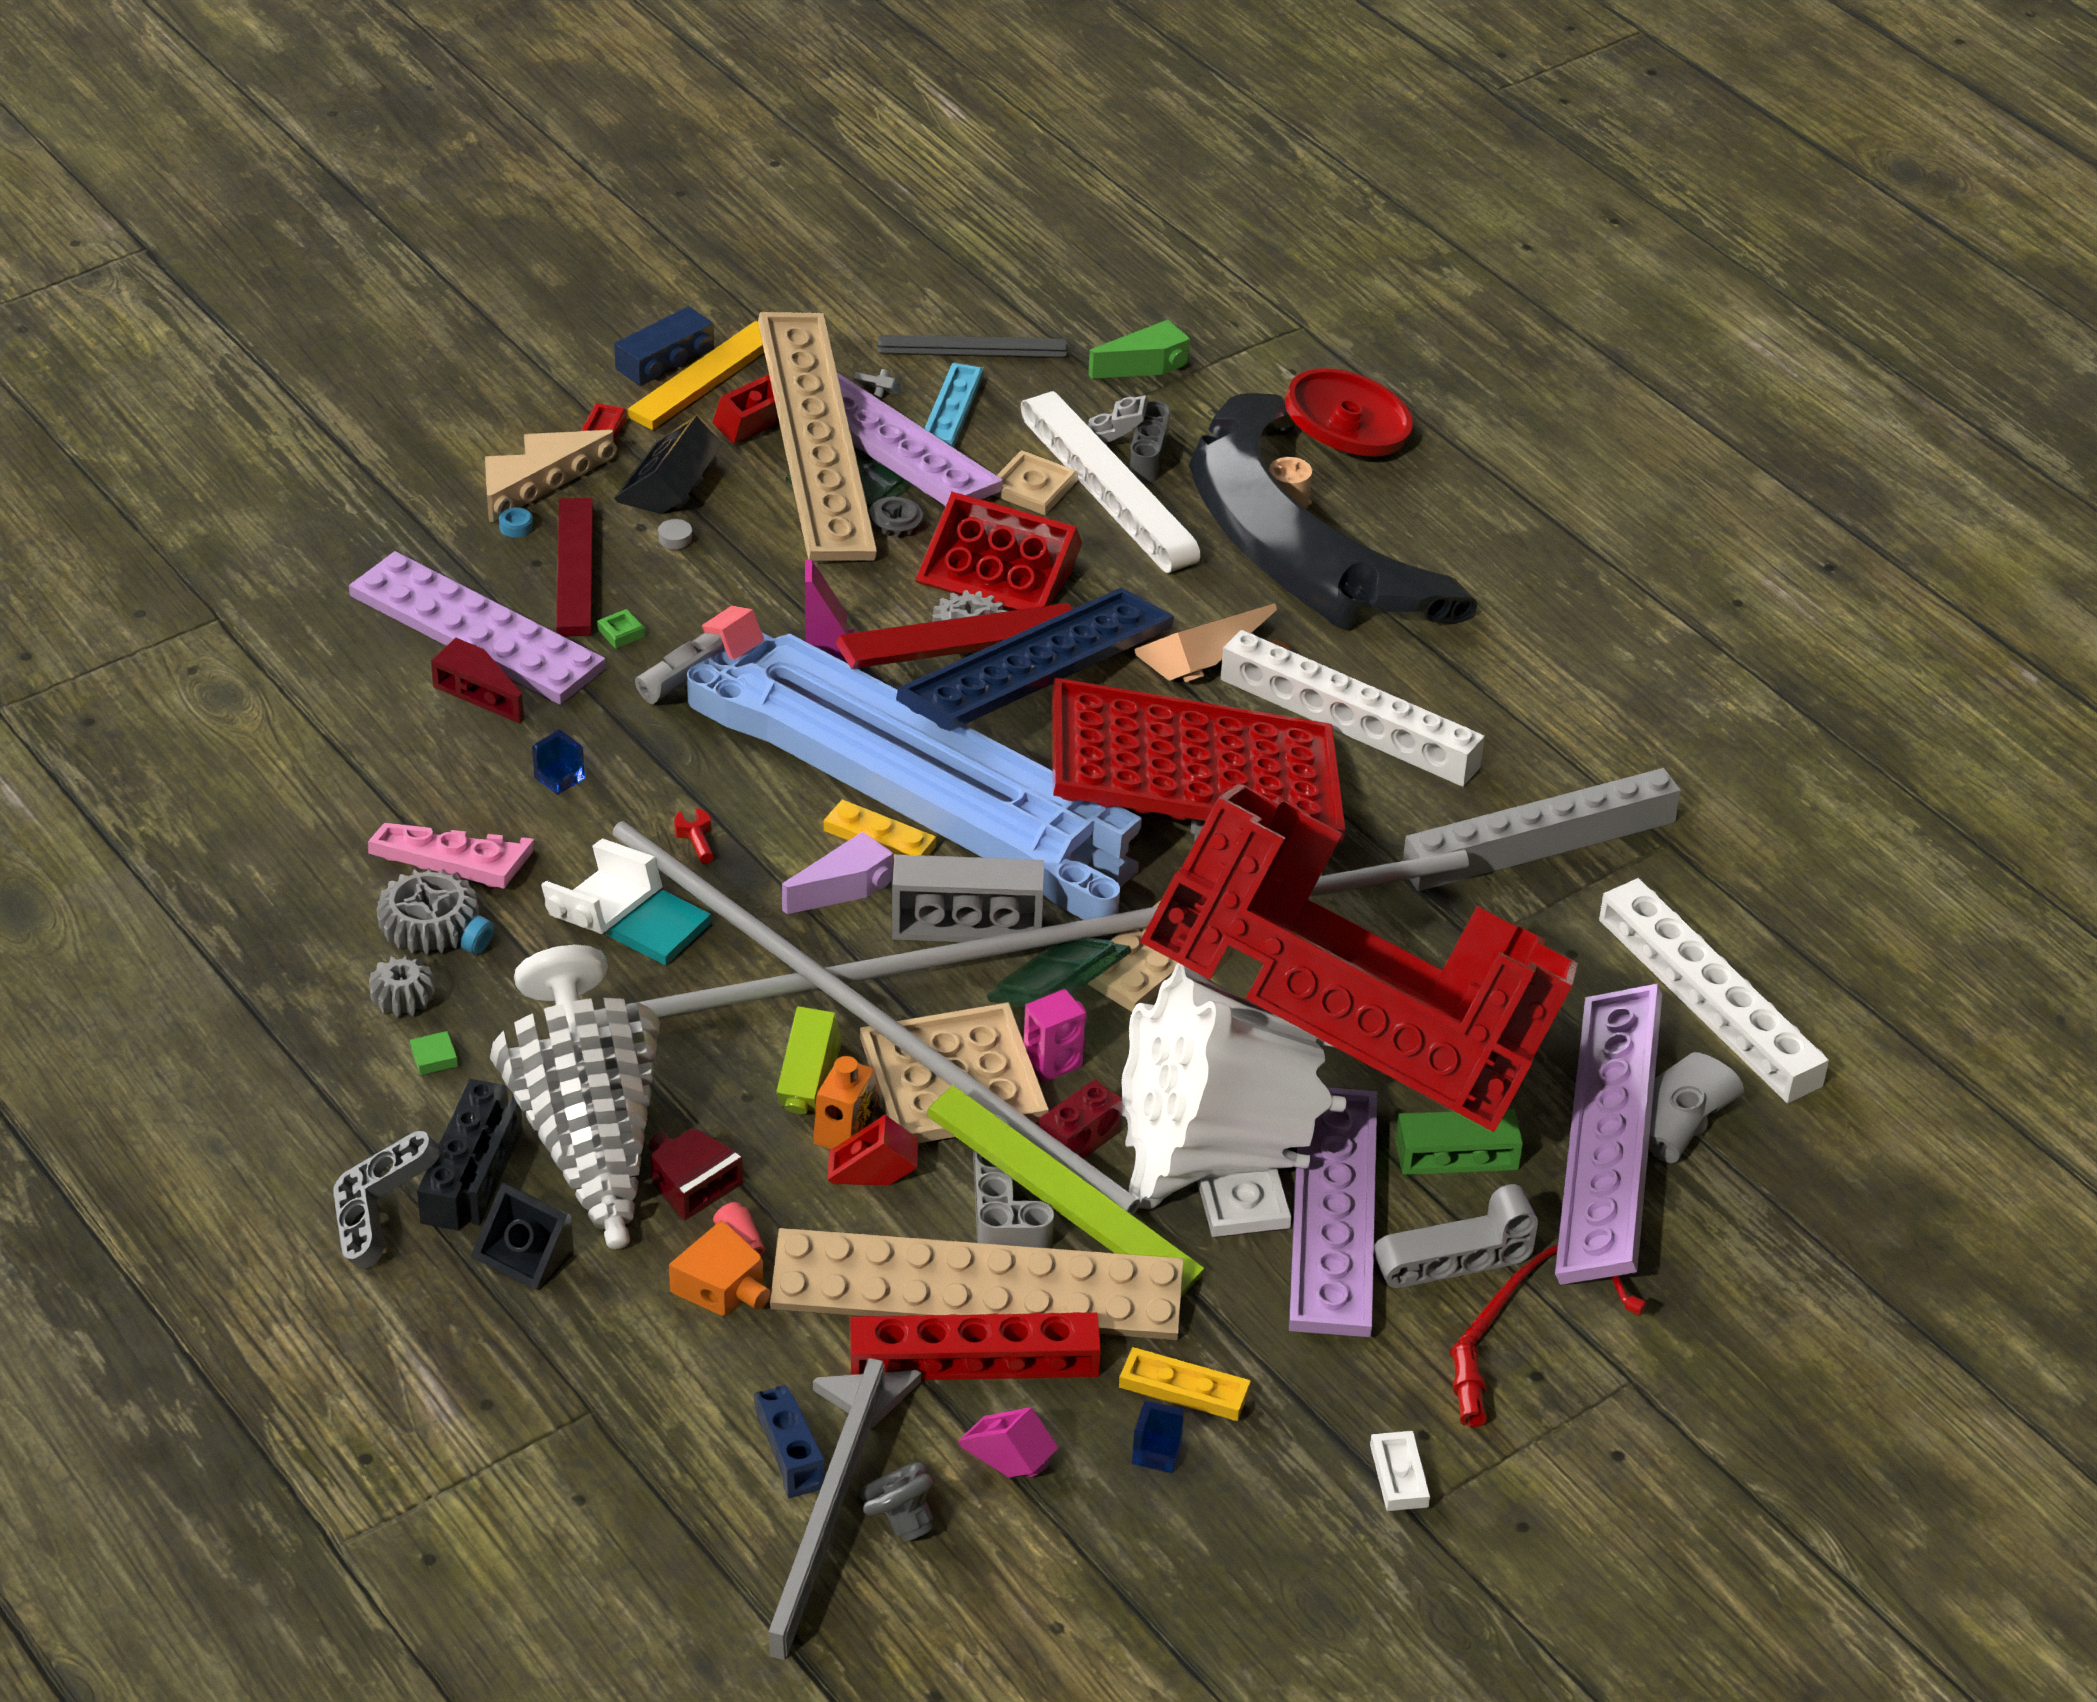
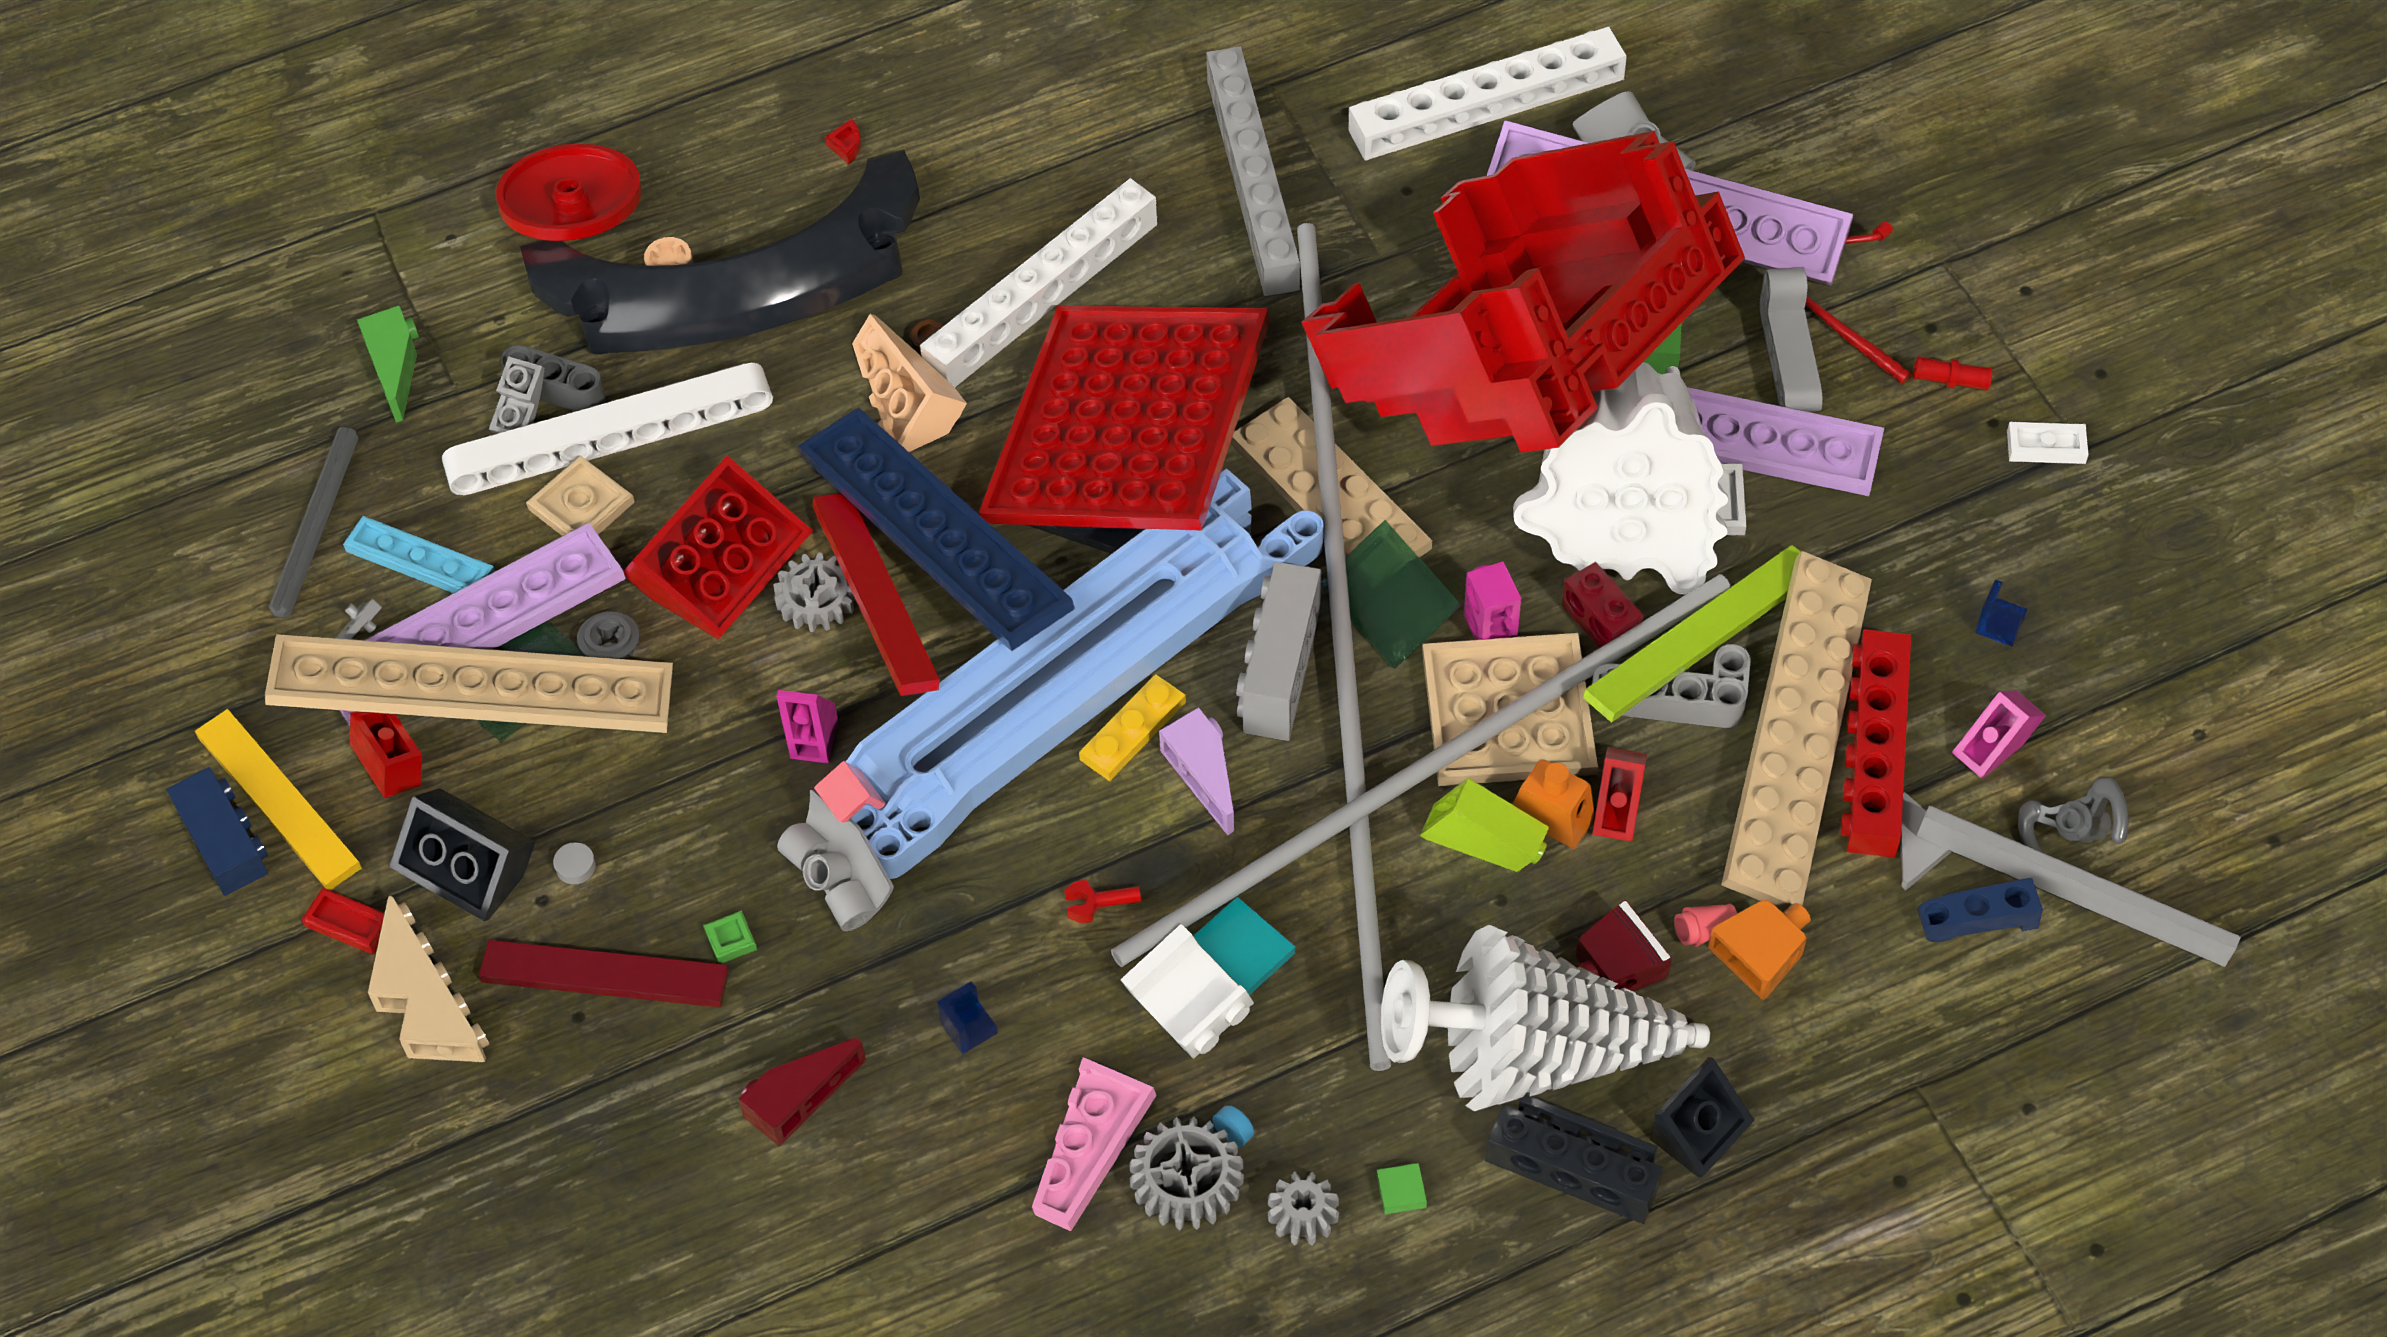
camera: 75 degrees left, 15 degrees up
dark grey beam [333,1131,440,1269] -> none
lavender plate [349,551,606,705] -> none
dark azure tile [499,507,533,538] -> none
yellow plate [1119,1347,1251,1421] -> none
none -> red tile [825,118,861,164]

